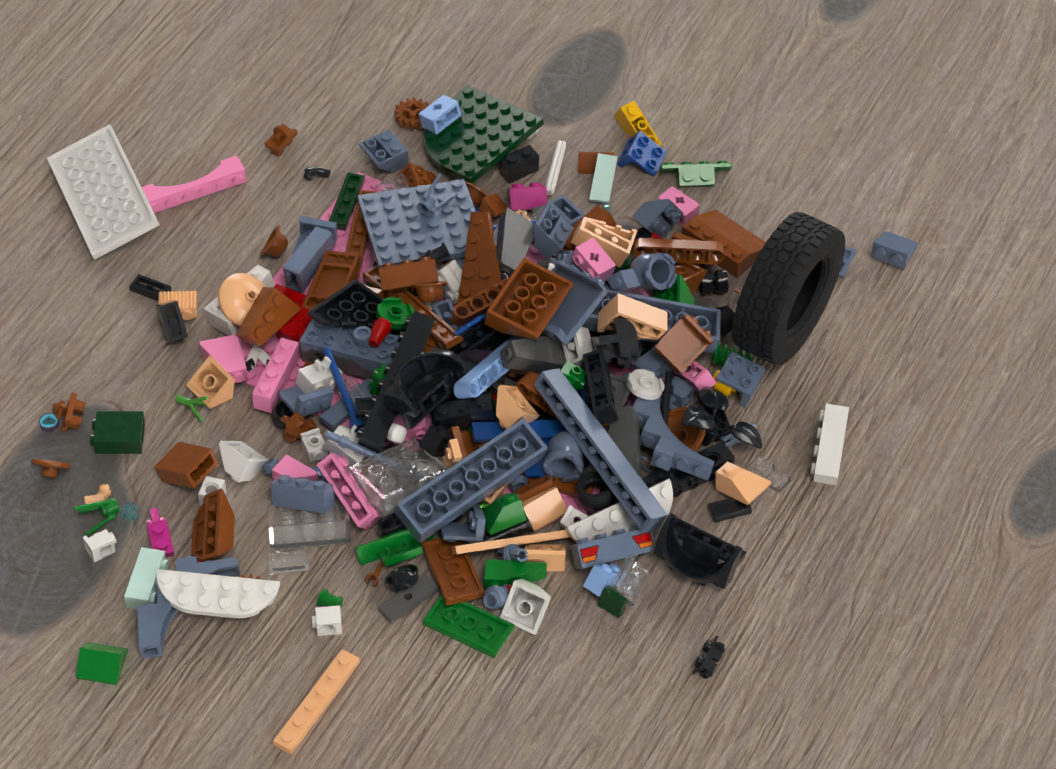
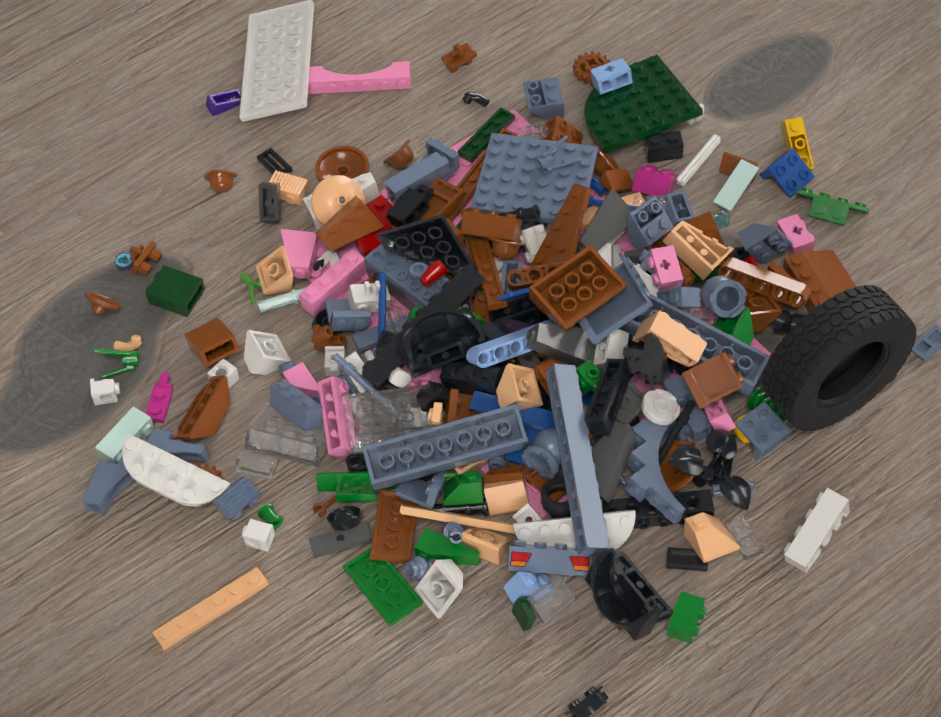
camera: 30 degrees right, 5 degrees up
green slope [76,642,128,685] -> none
clear light blue plate [120,502,140,521] -> none
green plate [376,297,414,330] -> none
none -> dark orange hat [204,170,238,192]
none -> dark purple slope [206,89,242,116]
none -> sand blue brick [212,476,260,520]
none -> light aqua pin [257,286,308,313]
none -> dark orange dish [315,146,369,182]
none -> black brick [386,184,434,227]
none -> green brick [667,591,707,644]

